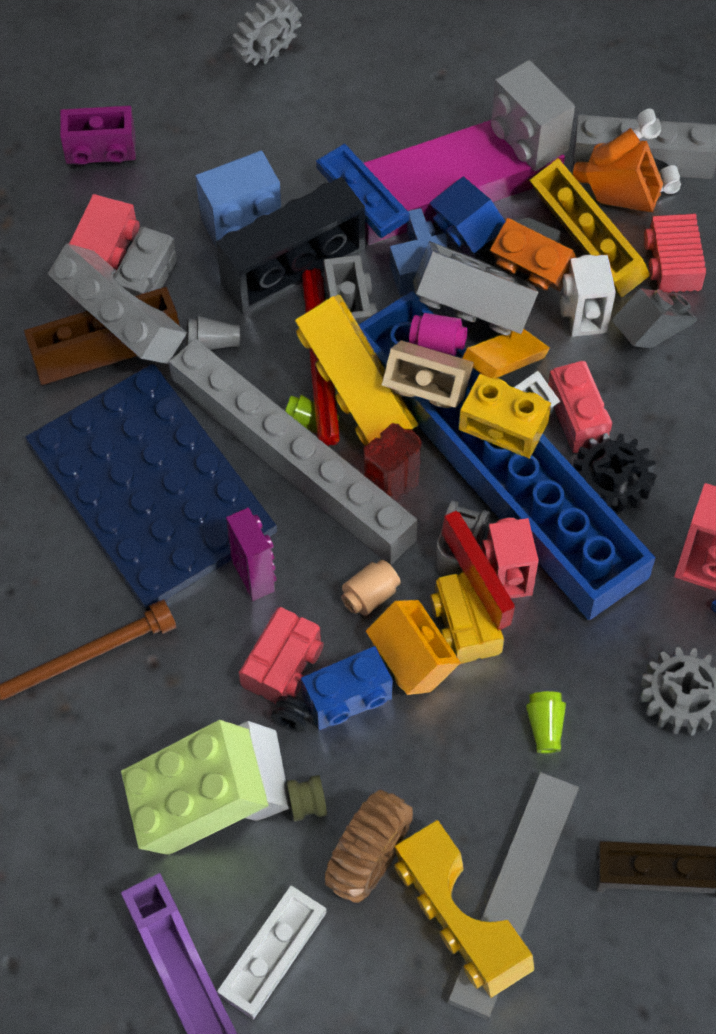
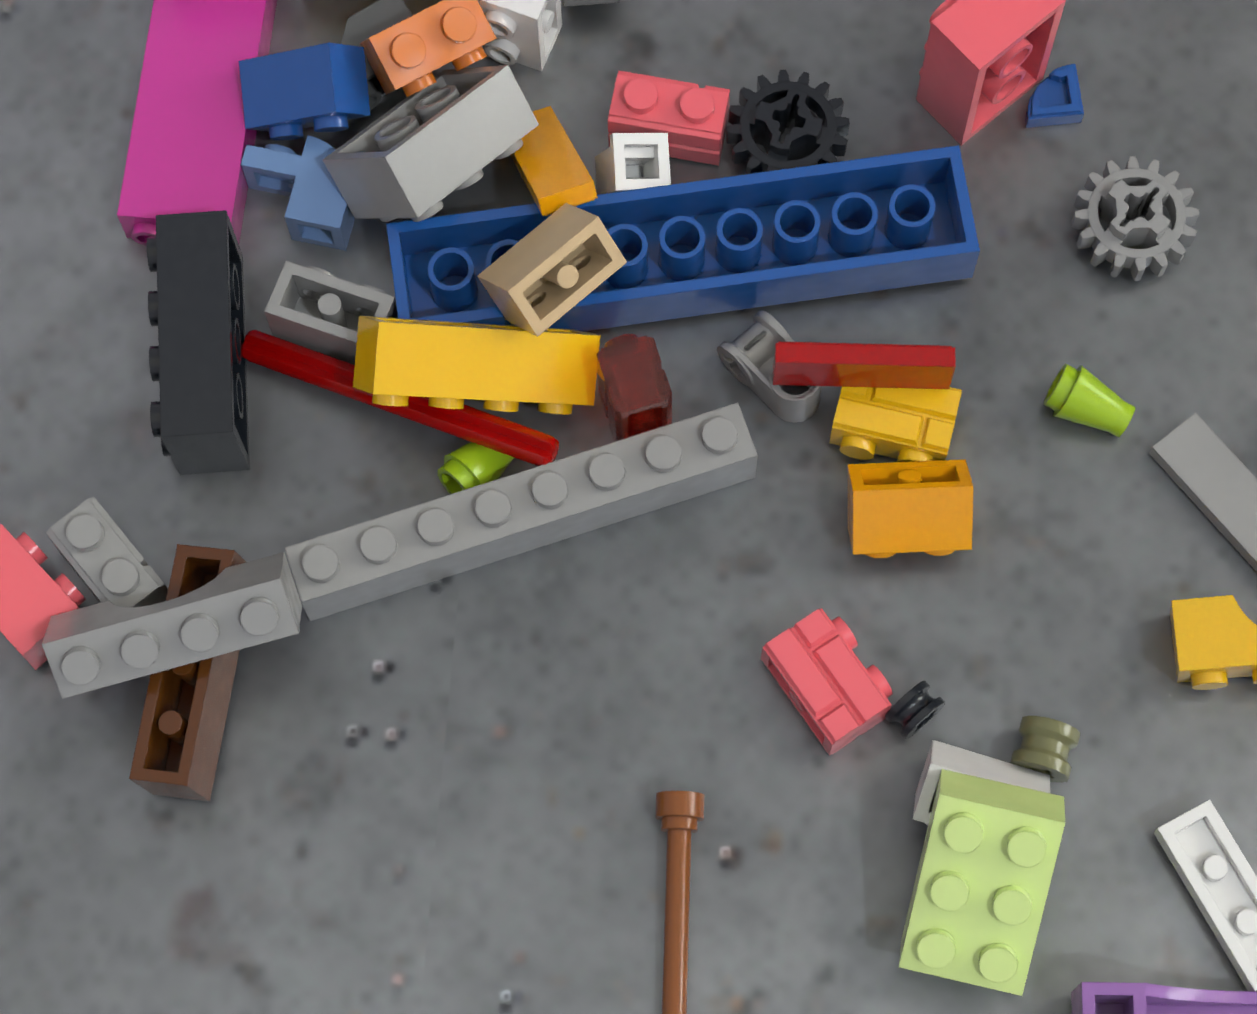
camera: 60 degrees left, 10 degrees up
dark blue plate [25,363,277,611] -> none
light grey cone [186,316,240,350] -> none
medium blue brick [195,150,281,248] -> none
magenta piece [226,507,277,601] -> none
blue brick [301,646,393,730] -> none
blue tile [316,144,410,238] -> none
medium nougat gear [325,789,413,903] -> none
light nougat brick [341,559,401,616] -> none
dark pink brick [409,313,467,356] -> none
yellow brick [459,374,551,459] -> none
coral brick [482,518,539,599] -> none

